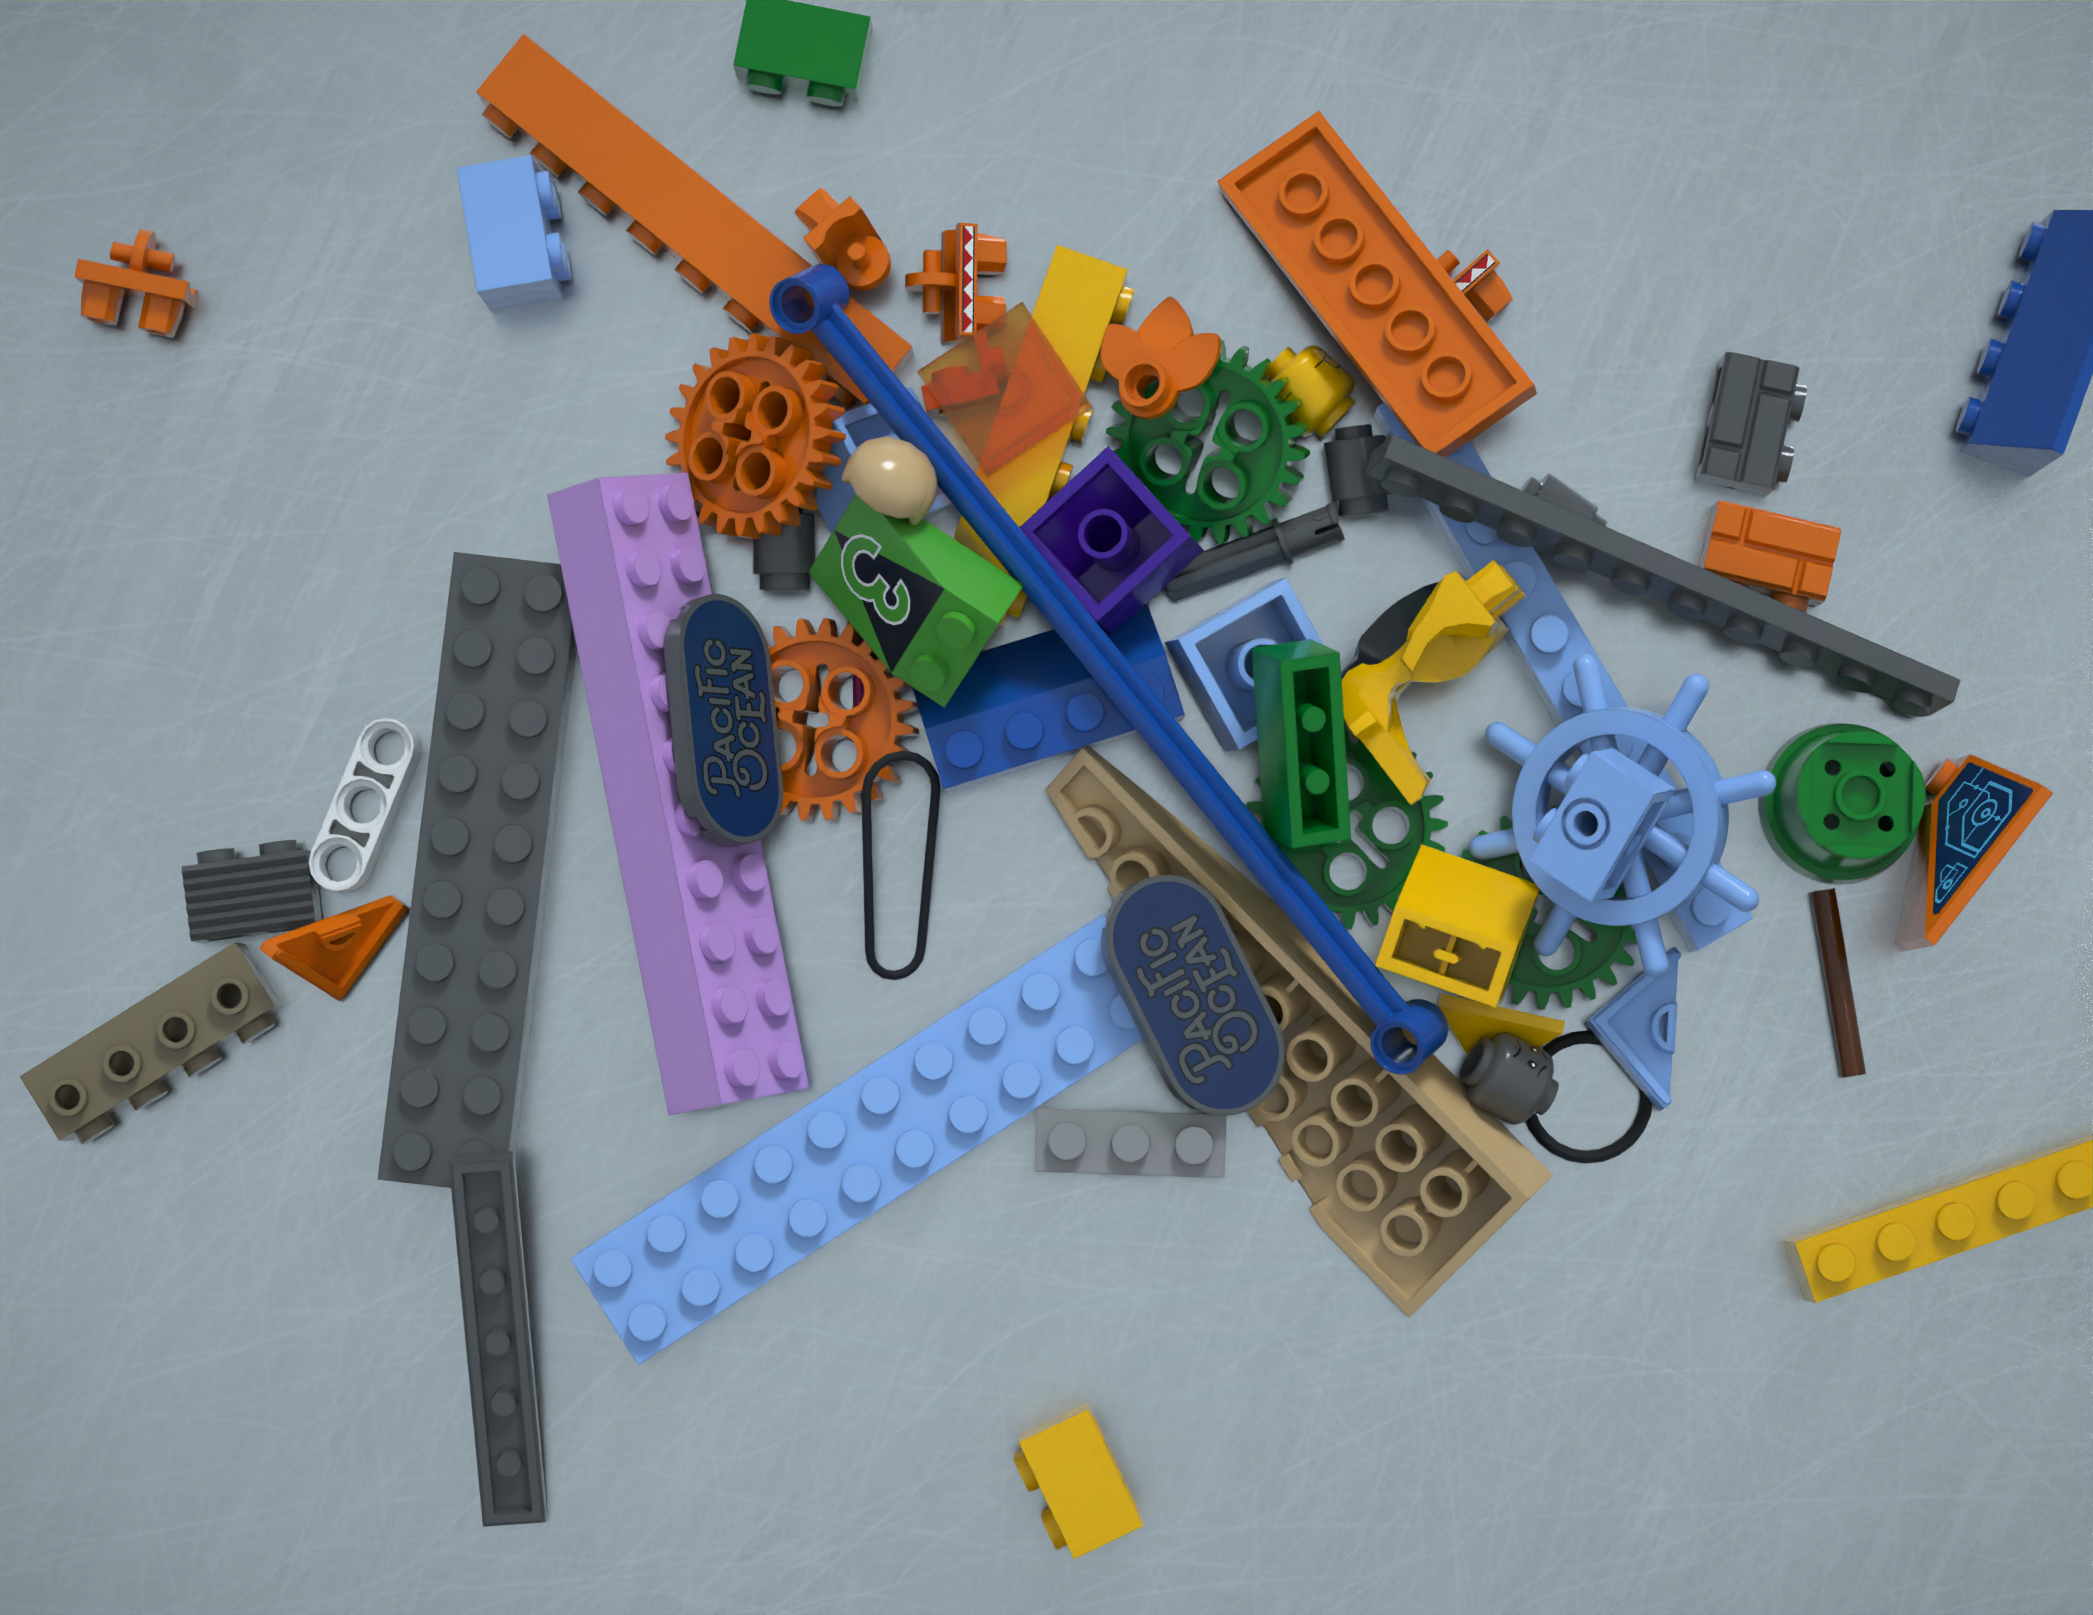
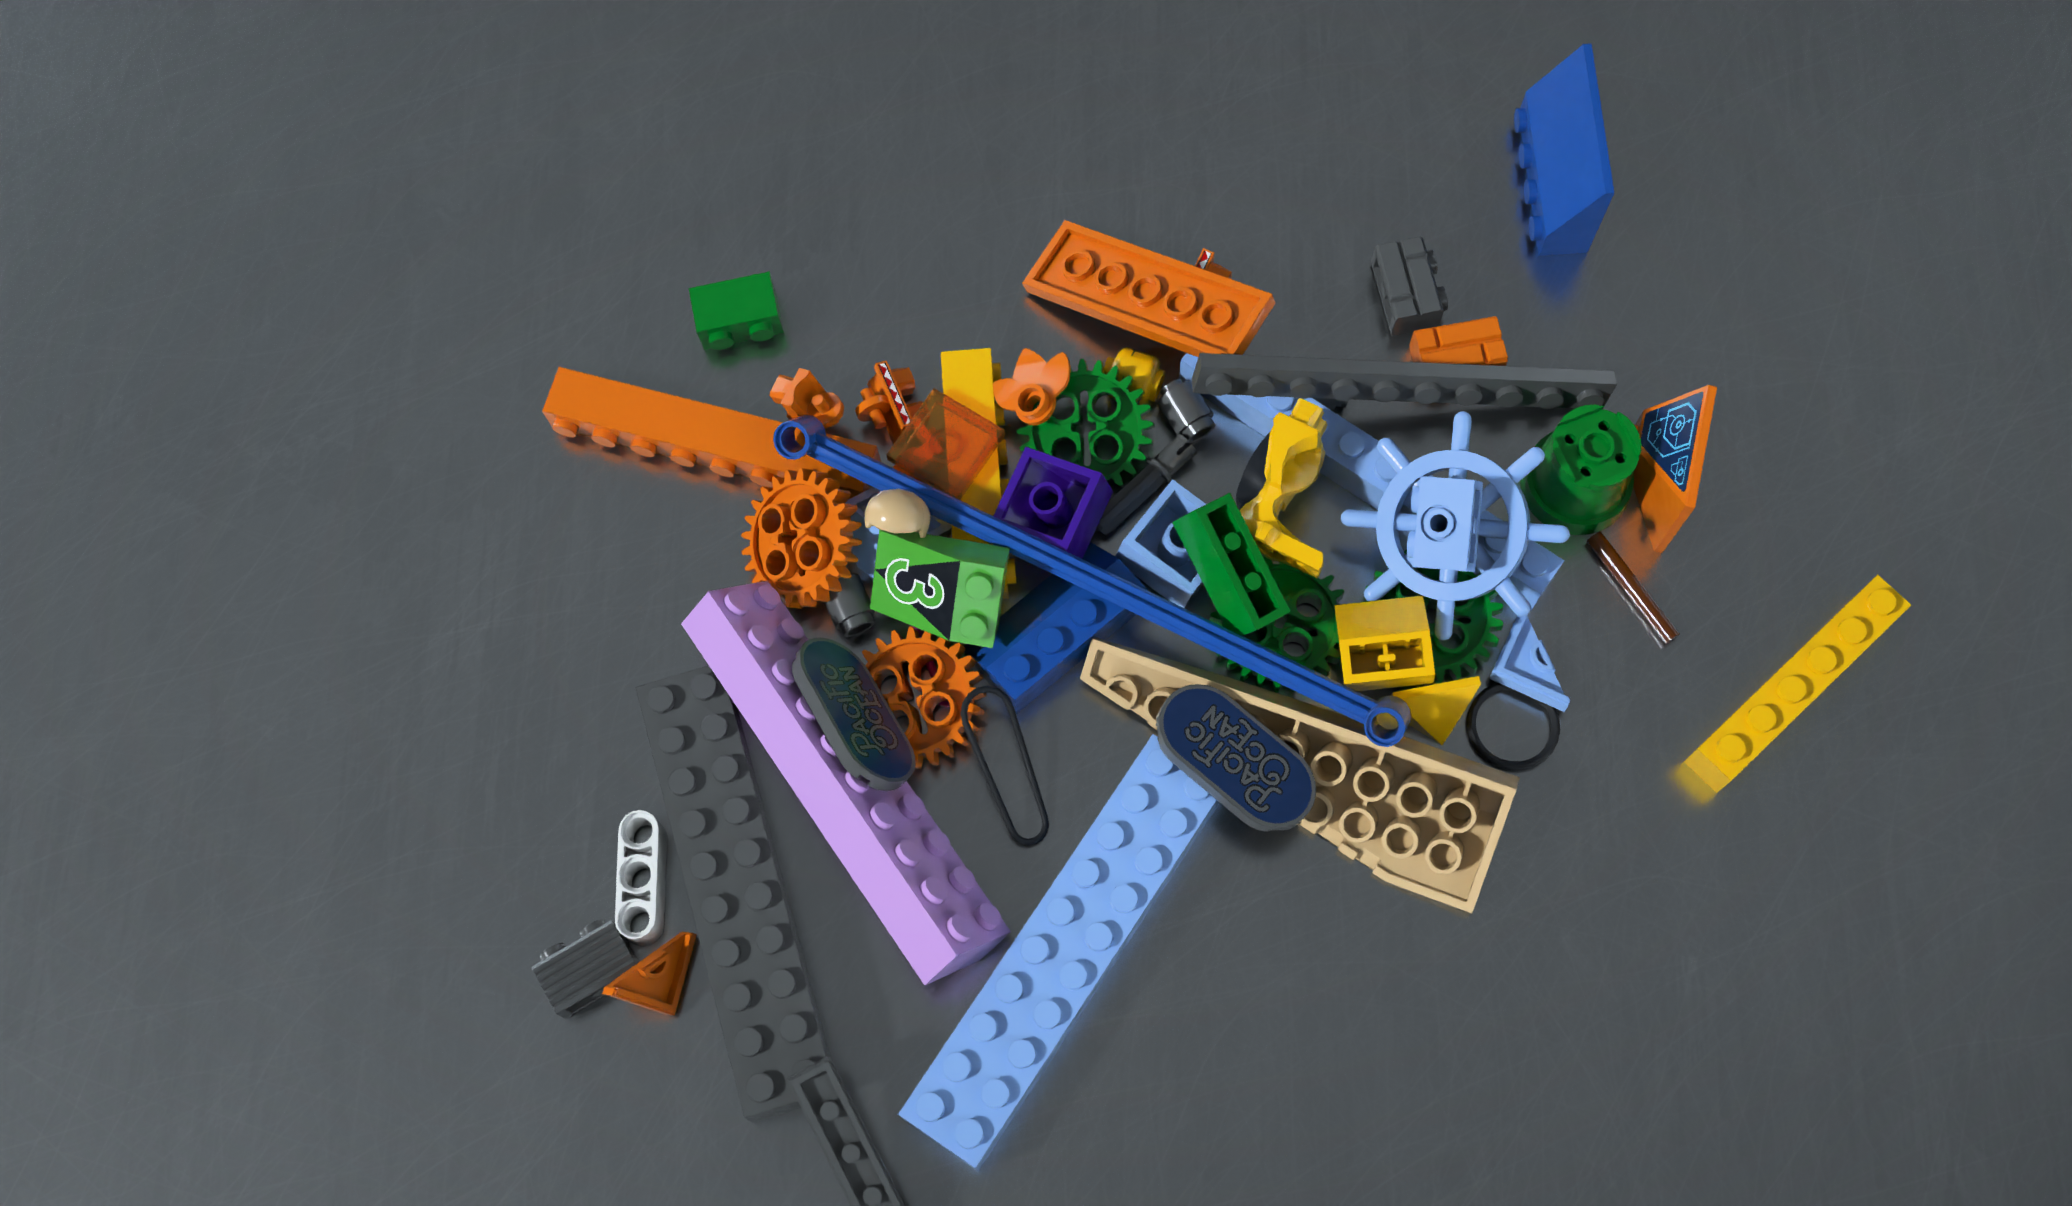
camera: 20 degrees left, 15 degrees down
dark tan brick [19,942,284,1145] -> none
orange hips [74,229,198,338] -> none
light blue brick [456,155,571,311] -> none
yellow brick [1013,1403,1143,1559] -> none
light grey arch [1034,1108,1227,1178] -> none
dark grey head [1460,1031,1559,1125] -> none

